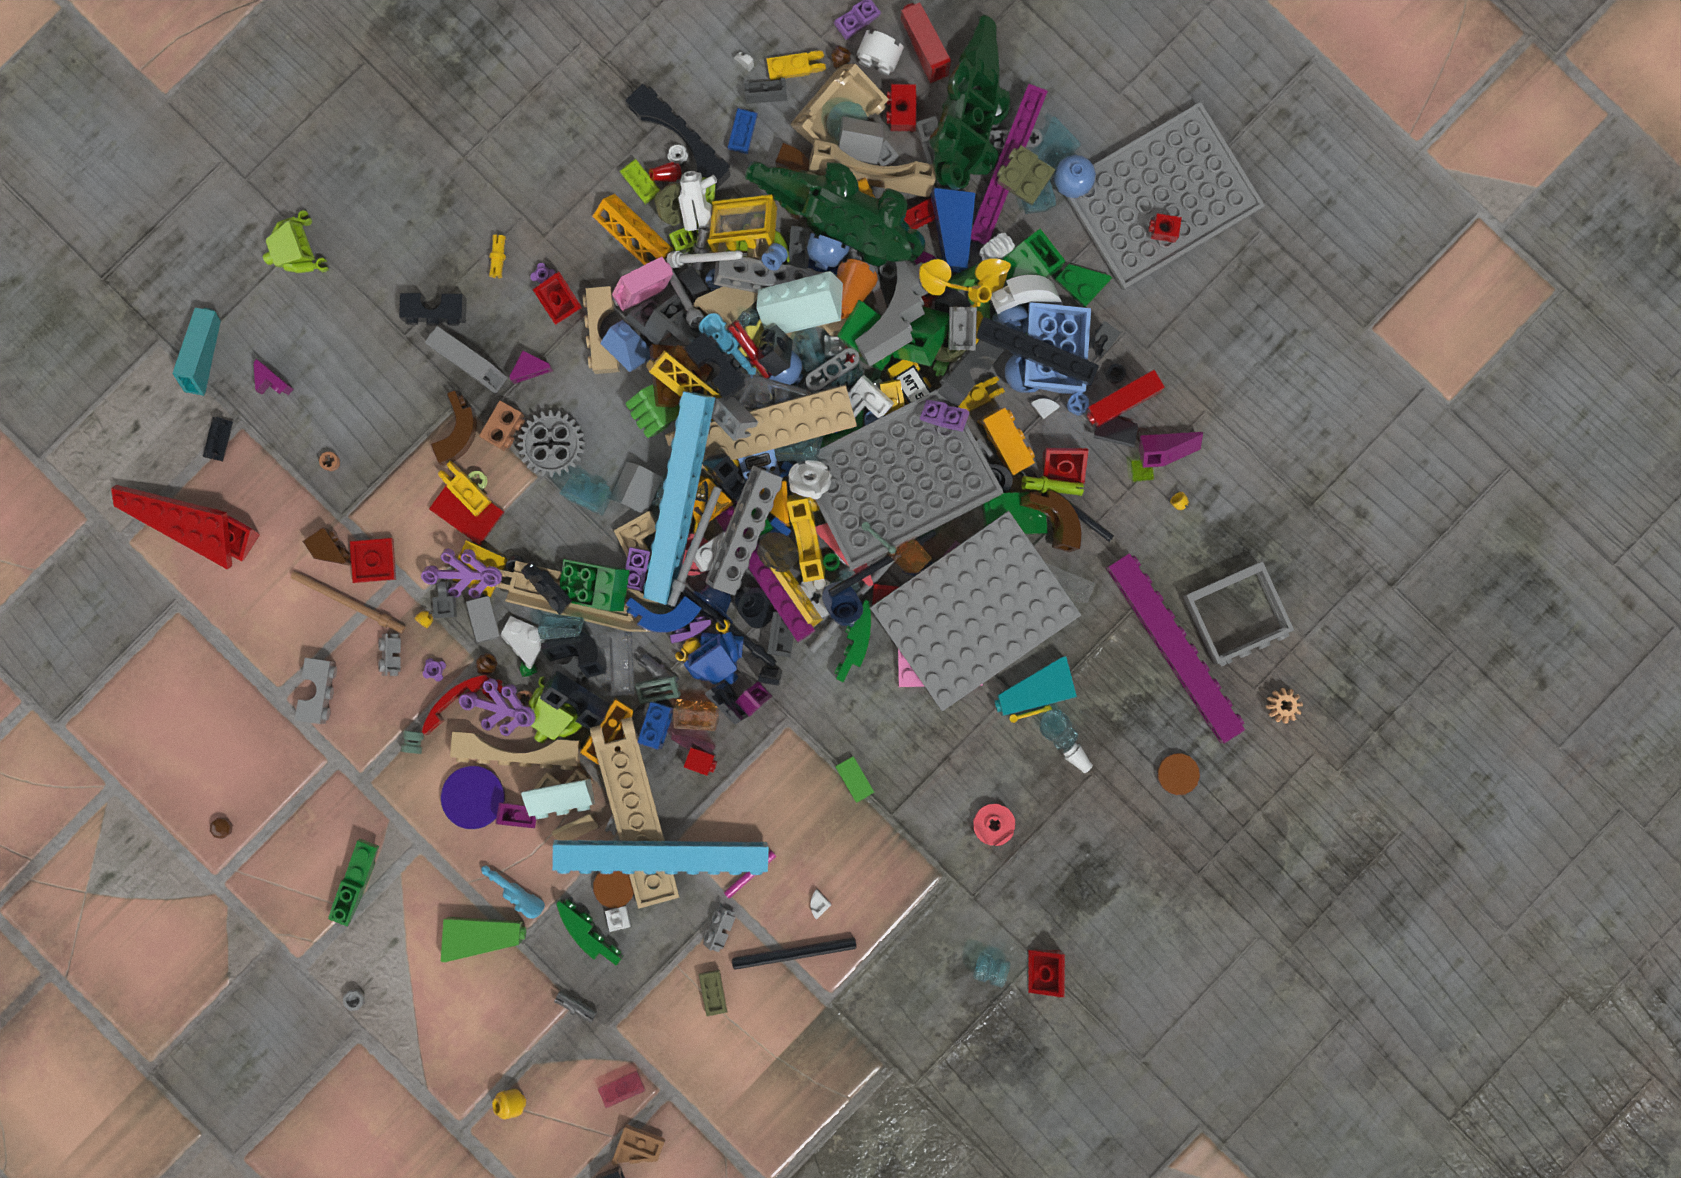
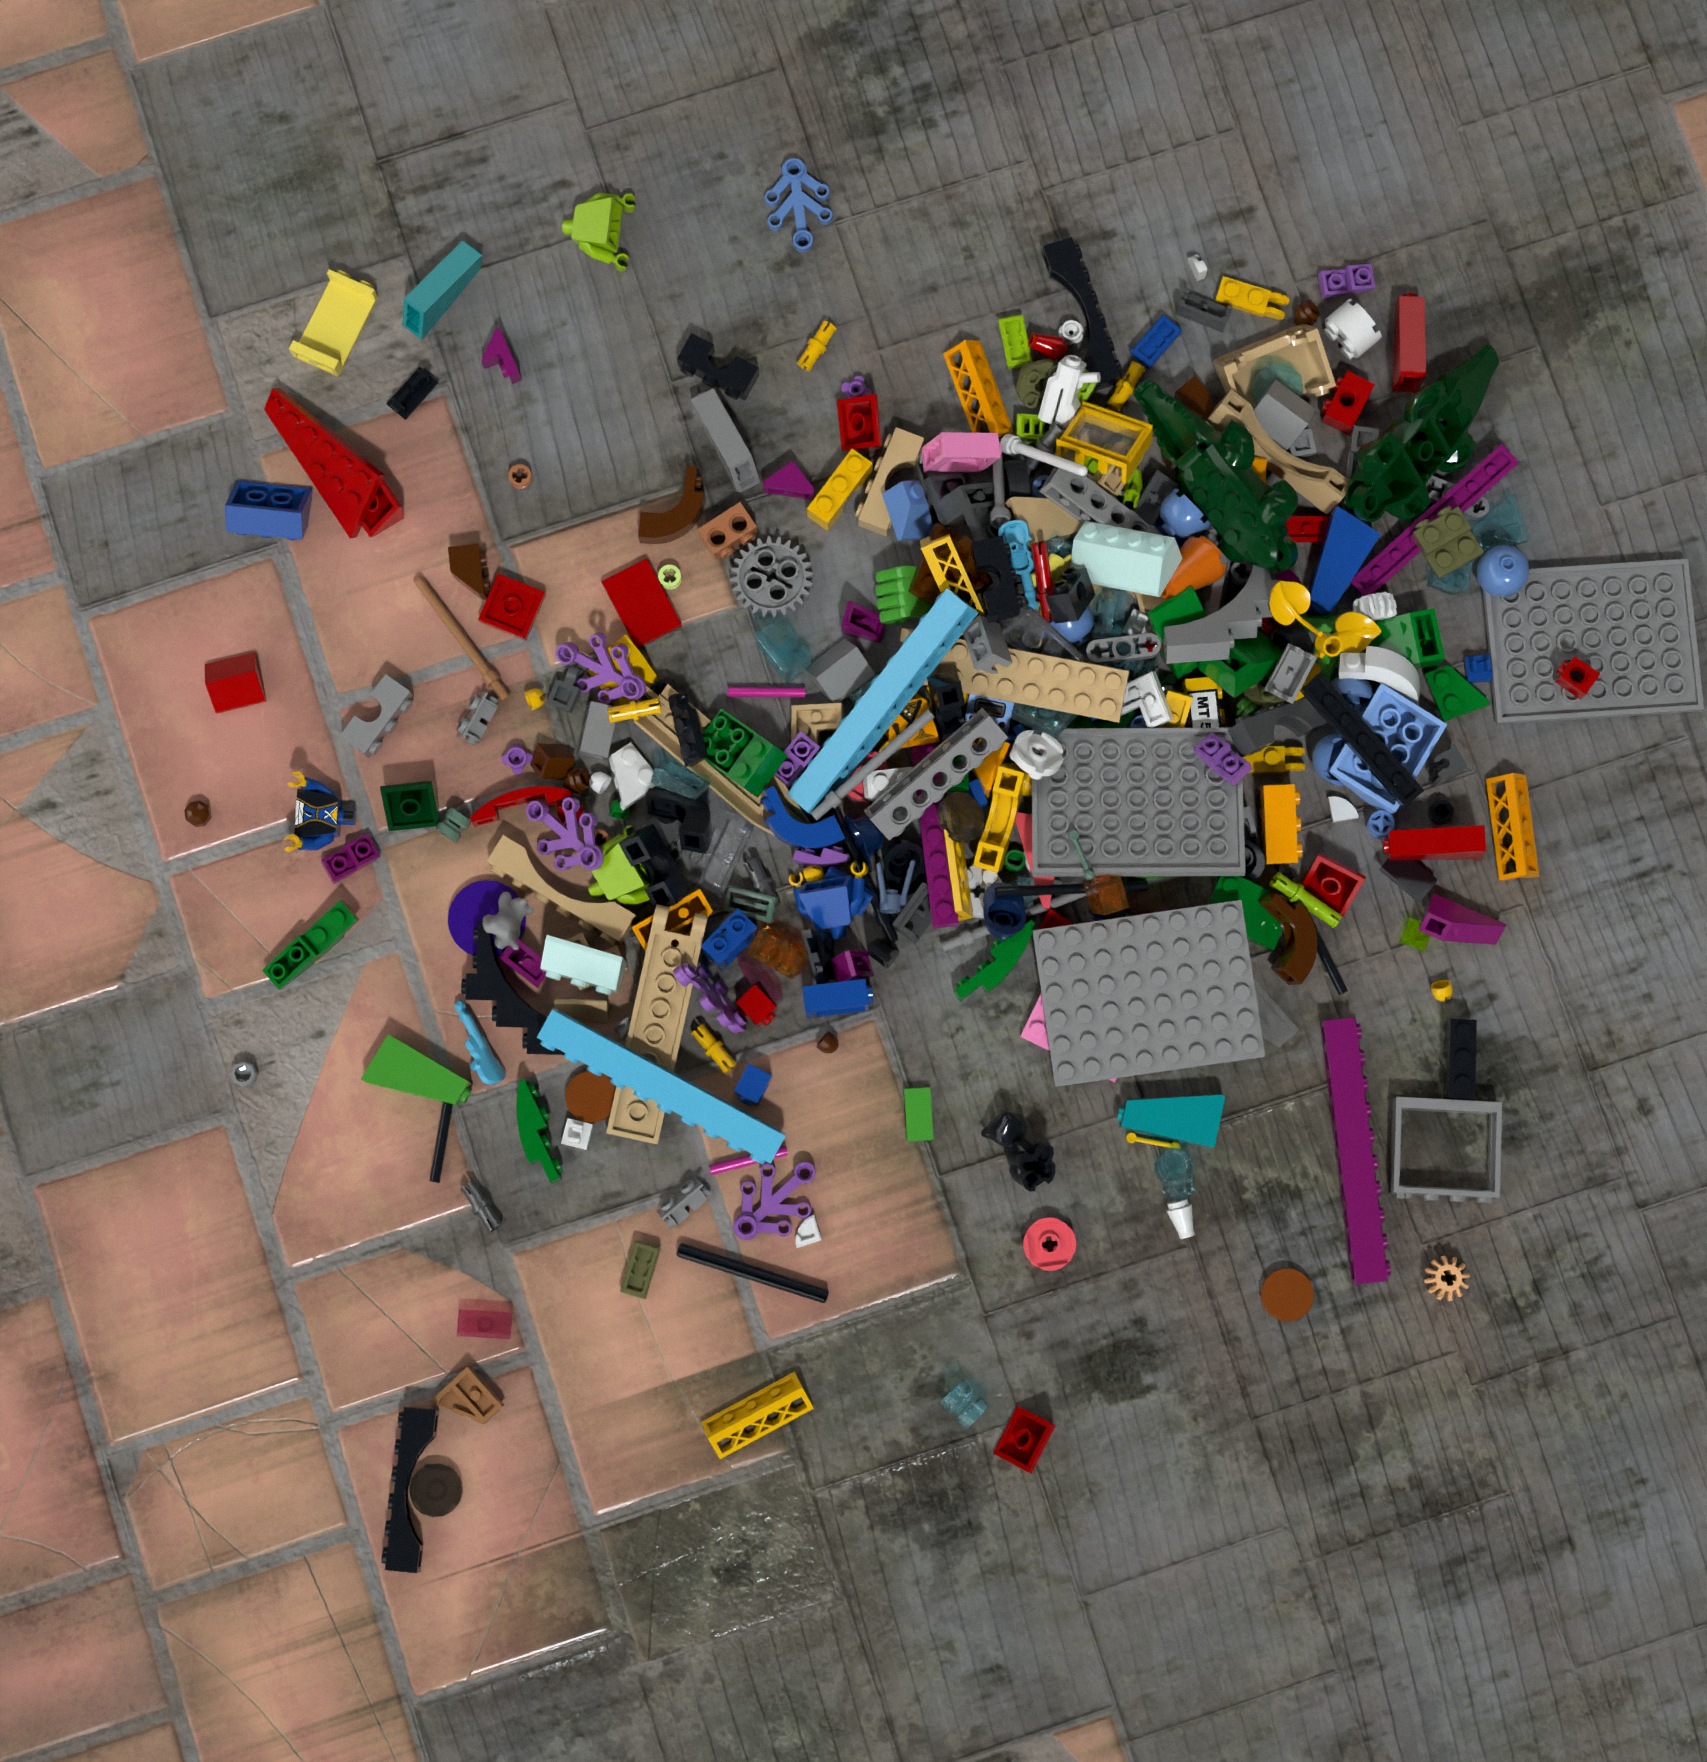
camera: 35 degrees right, 5 degrees down
yellow hinge [438,461,492,516] -> none
yellow head [492,1089,526,1120] -> none
medium blue wheel [761,243,788,271] -> none
none -> red slope [205,652,267,714]
none -> blue slope [225,480,313,540]
none -> torso [283,771,356,852]
none -> light yellow panel [289,269,378,377]
none -> magenta slope [321,834,380,884]
none -> dark green slope [380,781,440,831]
none -> black bar [429,1103,453,1183]
none -> black arch [461,921,565,1055]
none -> light grey animal [483,892,534,950]
none -> reddish brown panel [530,744,575,780]
none -> white hinge [589,771,612,794]
none -> yellow pin [607,697,662,724]
none -> medium lavender plant [673,962,748,1034]
none -> yellow pin [691,1023,737,1074]
none -> yellow fence [701,1372,814,1459]
none -> dark pink bar [728,687,805,697]
none -> medium lavender plant [733,1162,815,1240]
none -> blue brick [734,1063,772,1106]
none -> medium blue plant [765,158,833,253]
none -> blue window [802,979,873,1018]
none -> yellow arch [807,449,873,531]
none -> reddish brown hinge [816,1031,839,1054]
none -> magenta slope [841,601,885,642]
none -> sand blue plant [876,859,915,914]
none -> black animal [981,1112,1056,1191]
none -> yellow pin [1106,362,1146,413]
none -> black arch [1443,1018,1477,1101]
none -> blue tile [1464,654,1492,683]
none -> light orange fence [1486,773,1540,881]

